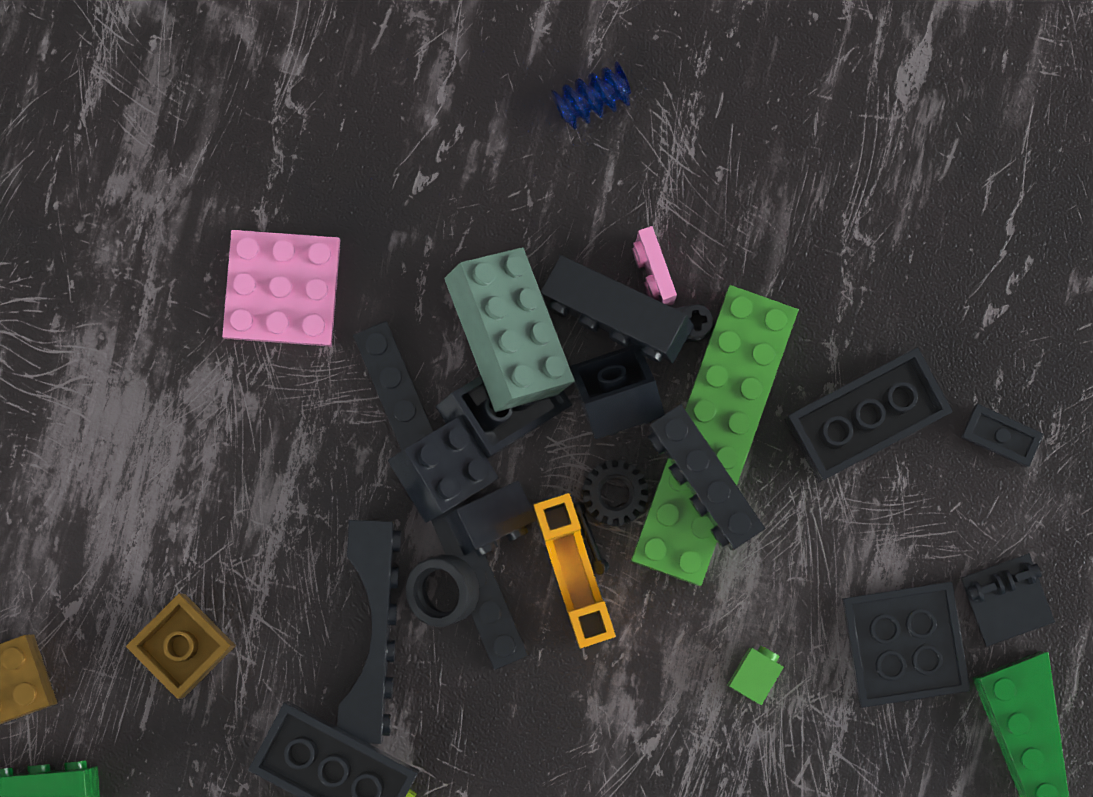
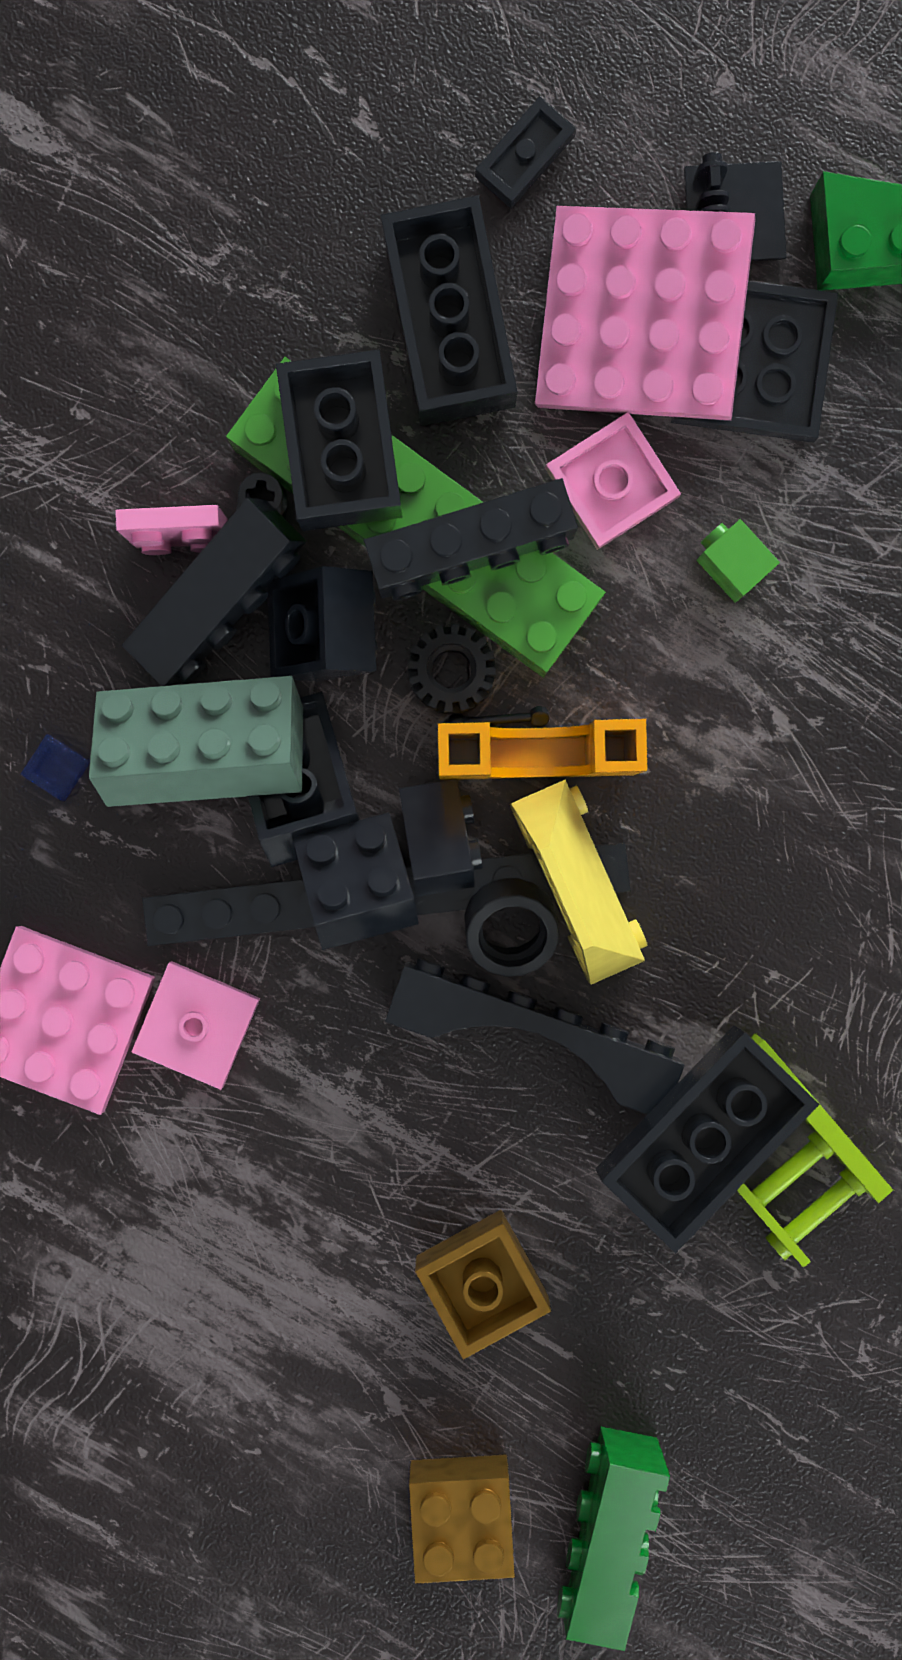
camera: 70 degrees left, 5 degrees up
none -> clear blue tile [20,734,90,801]
none -> bright pink plate [131,961,260,1090]
none -> black brick [276,349,403,531]
none -> light yellow wedge [509,780,648,985]
none -> bright pink plate [535,206,755,421]
none -> bright pink plate [545,412,681,550]

